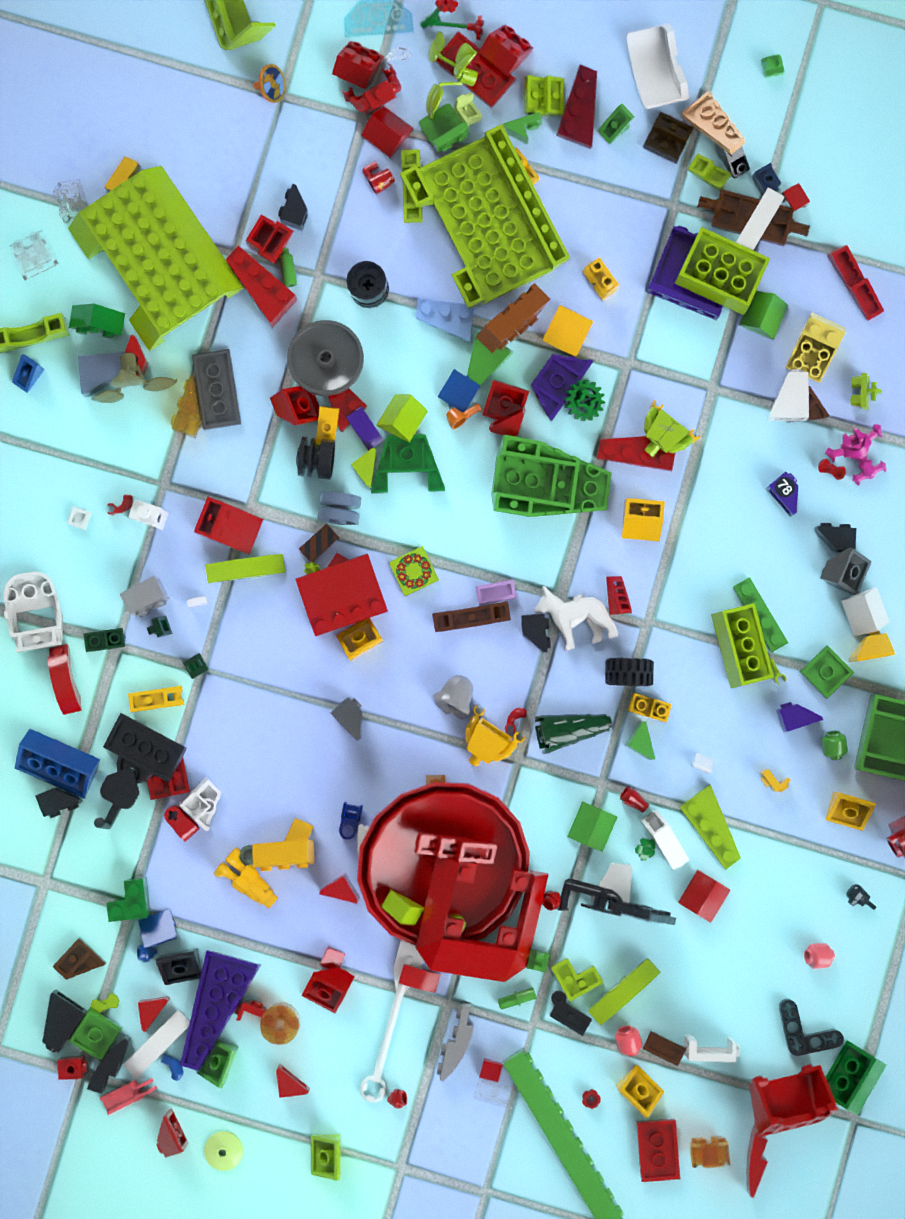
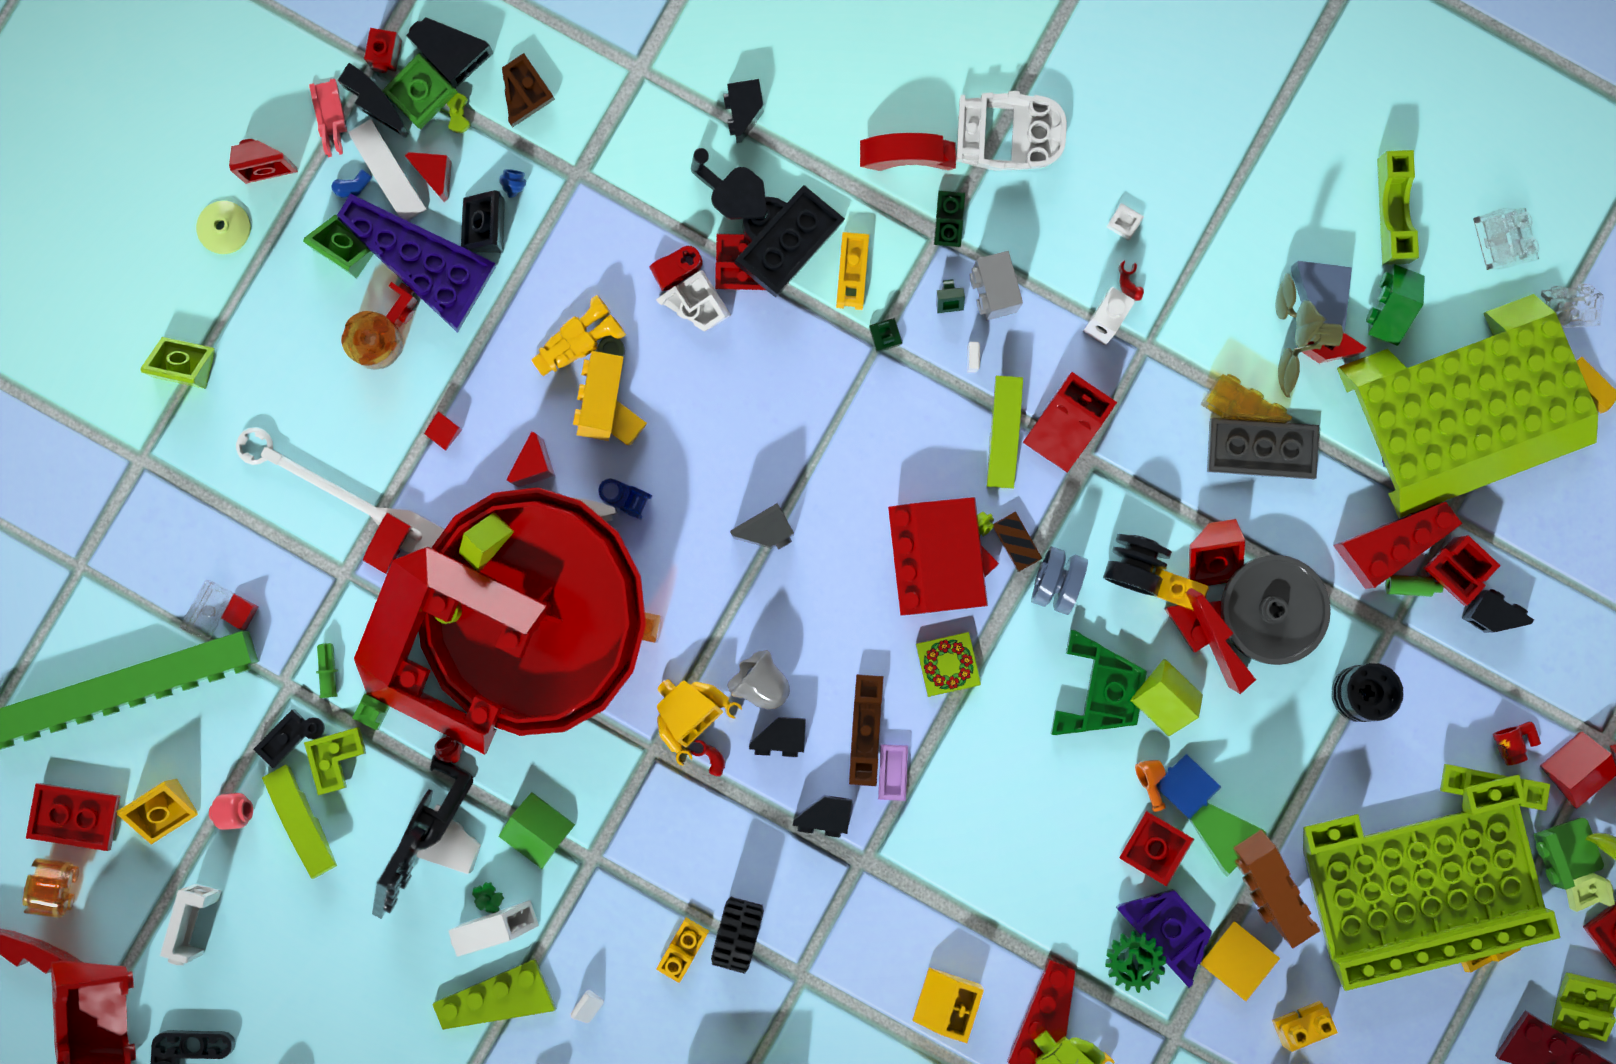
camera: 100 degrees right, 0 degrees up
blue slope [12,354,45,393] -> none
blue slope [14,729,100,799] -> none
green brick [106,877,151,922] -> none
piece [138,909,178,950] -> none
red slope [276,1064,310,1098] -> none
red slope [301,967,355,1014] -> none
yellow slope [336,618,384,661] -> none
dark purple slope [346,407,384,451] -> none
lime slope [351,448,377,489] -> none
red plate [387,1089,408,1109] -> none
red slope [414,832,497,864] -> none
light blue wing [416,299,474,344] -> none
light grey slope [437,1002,474,1081] -> none
red slope [489,407,526,437] -> none
bright green wedge [491,435,612,517] -> none
bright green slope [503,112,542,144] -> none
white animal [534,586,619,651] -> none
dark green cone [535,714,612,754] -> none
red plate [582,1089,601,1109] -> none
red slope [606,576,632,615] -> none
red cone [619,786,649,813] -> none
bright green slope [625,721,656,760] -> none
reddish brown tile [642,1031,686,1066] -> none
red slope [678,870,731,923] -> none
none -> black slope [749,717,806,757]
none -> red slope [1186,588,1256,694]

